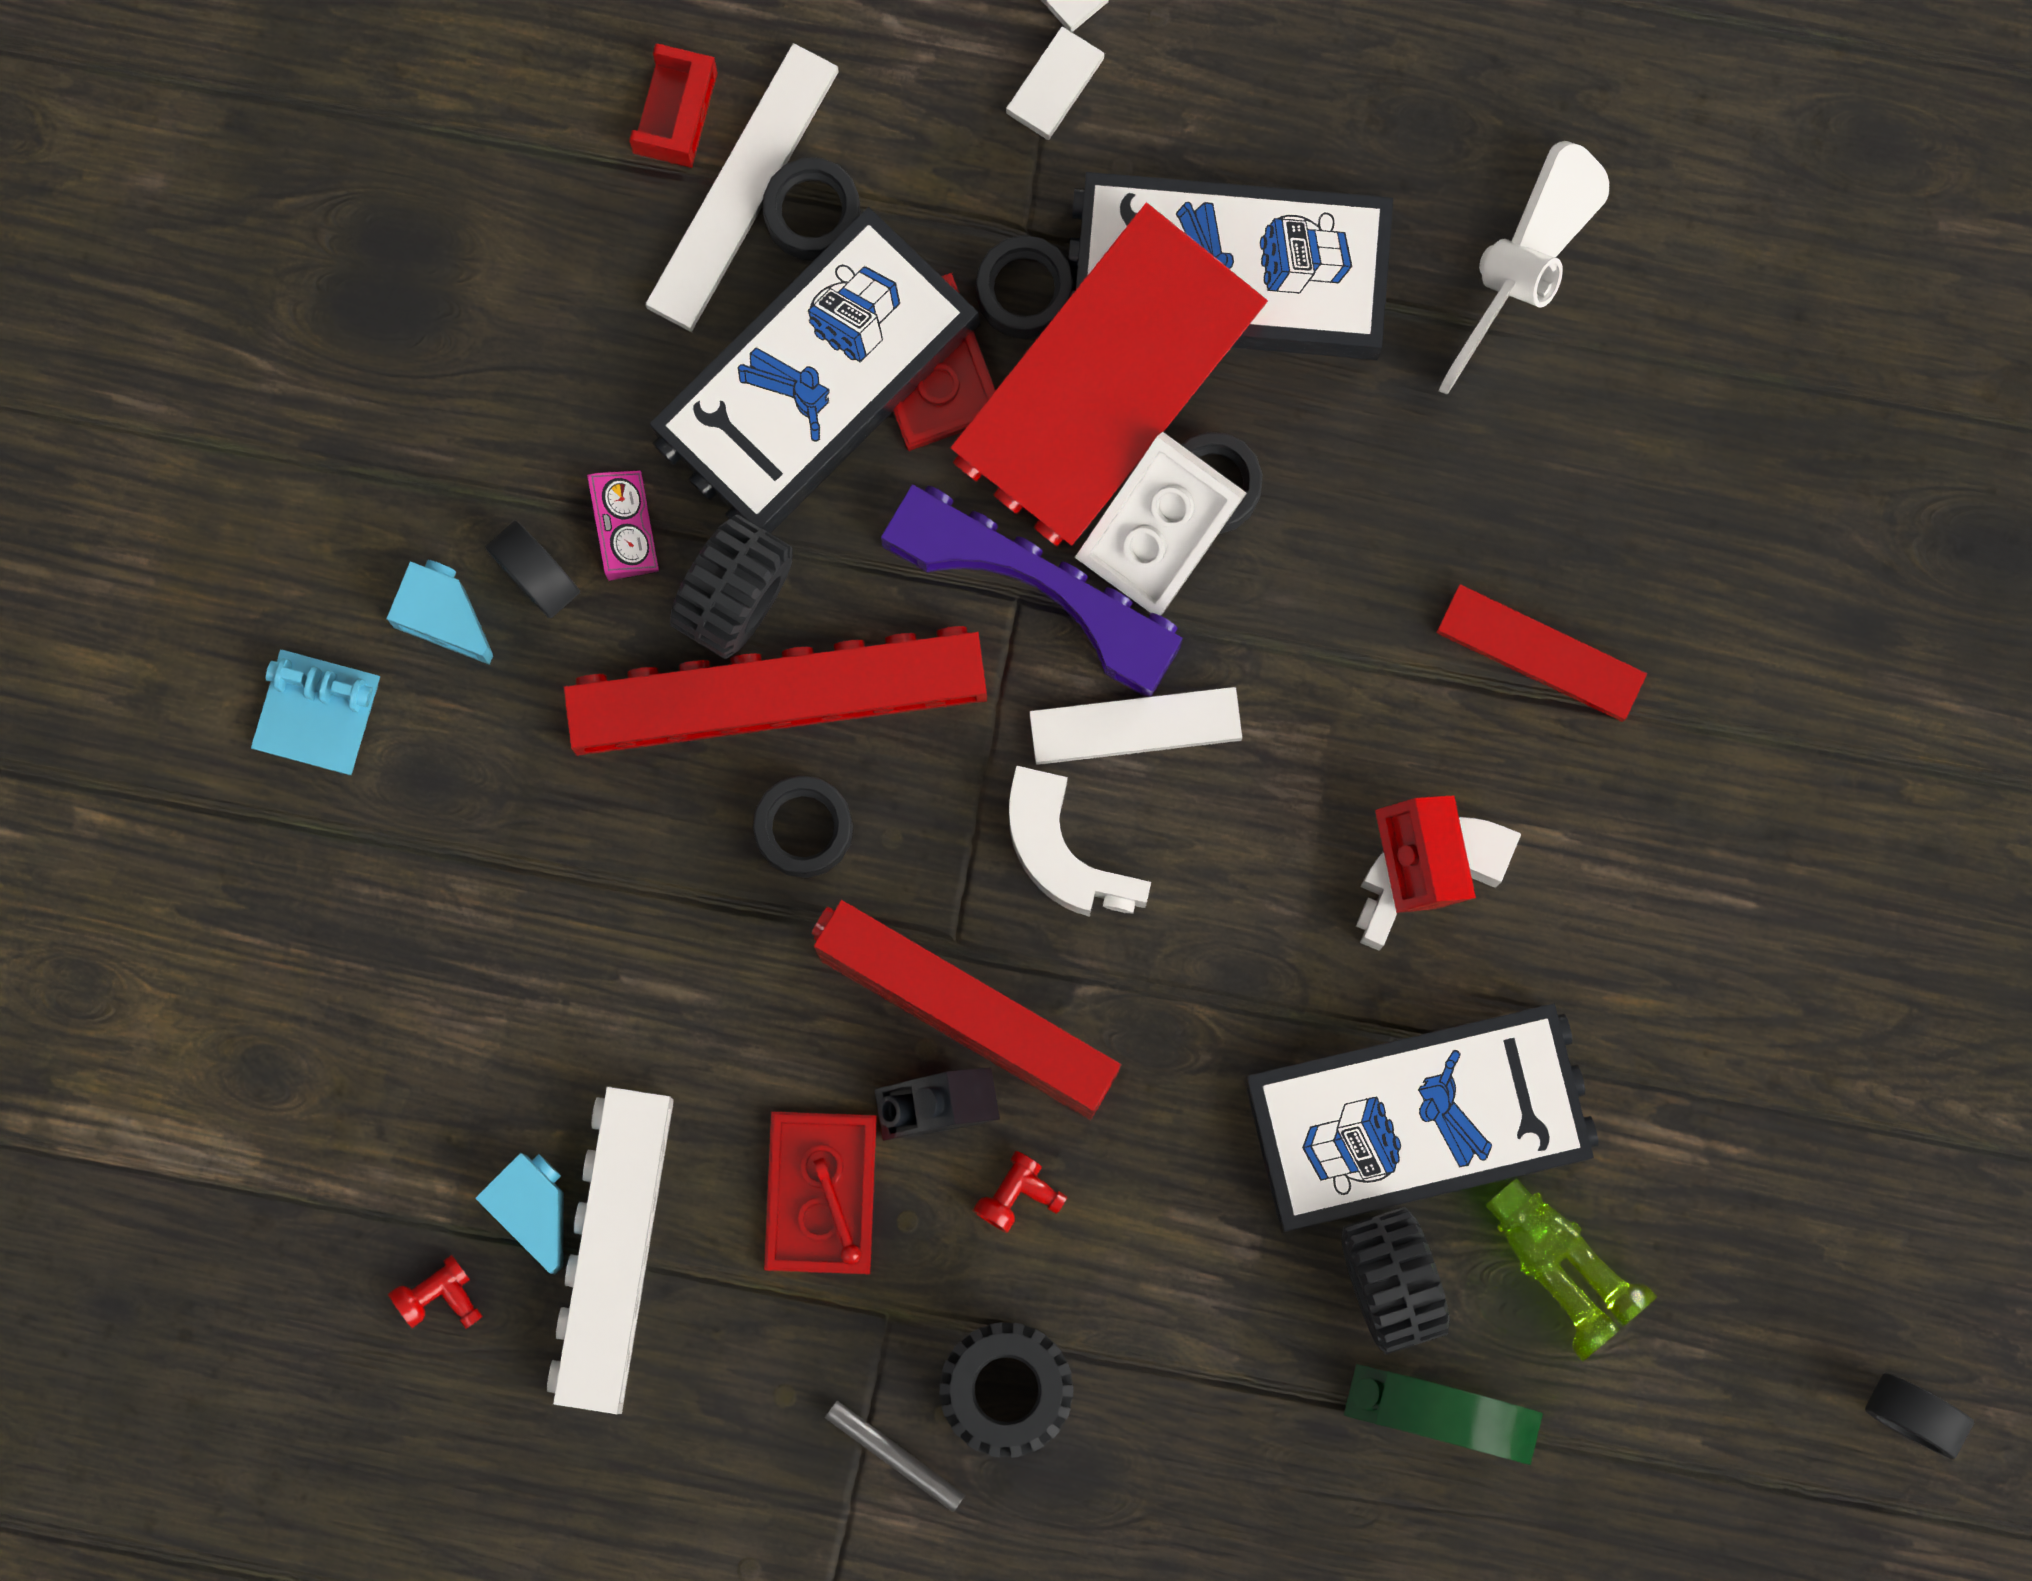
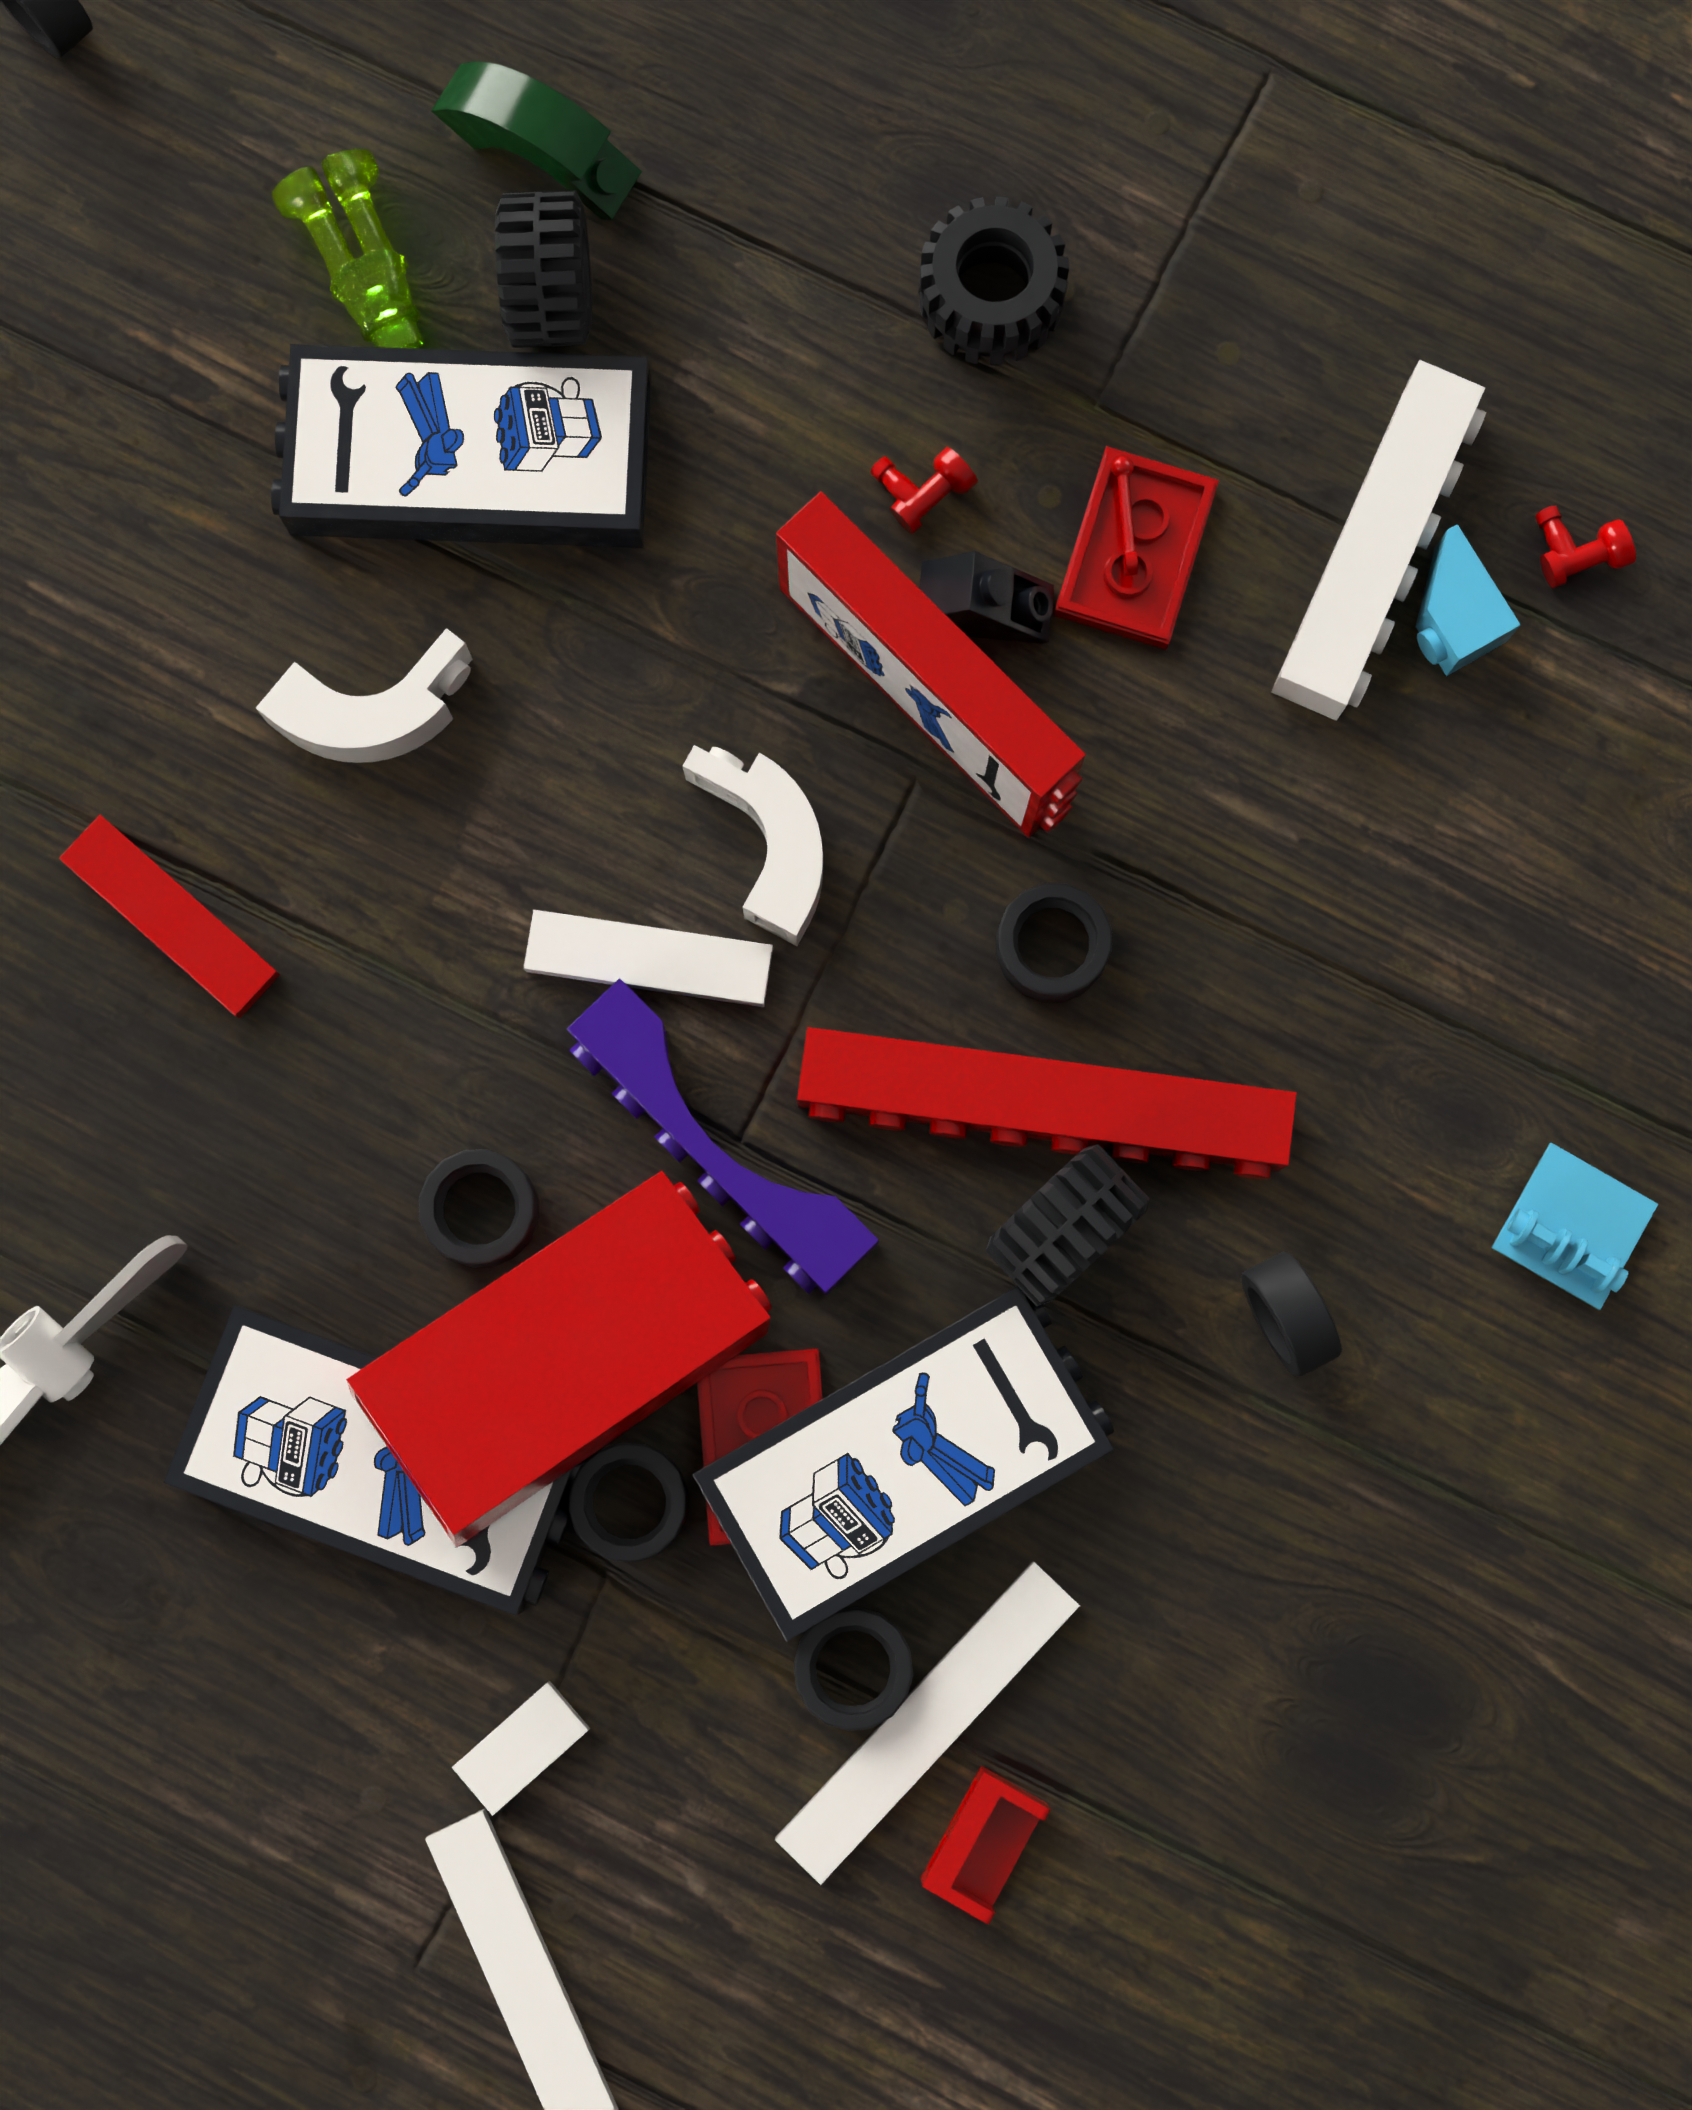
camera: 165 degrees left, 0 degrees up
medium azure slope [386,560,493,665] -> none
slope [587,471,659,581] -> none
flat silver bar [825,1401,965,1512] -> none
white plate [1075,432,1247,616] -> none
red panel [1375,795,1476,913] -> none

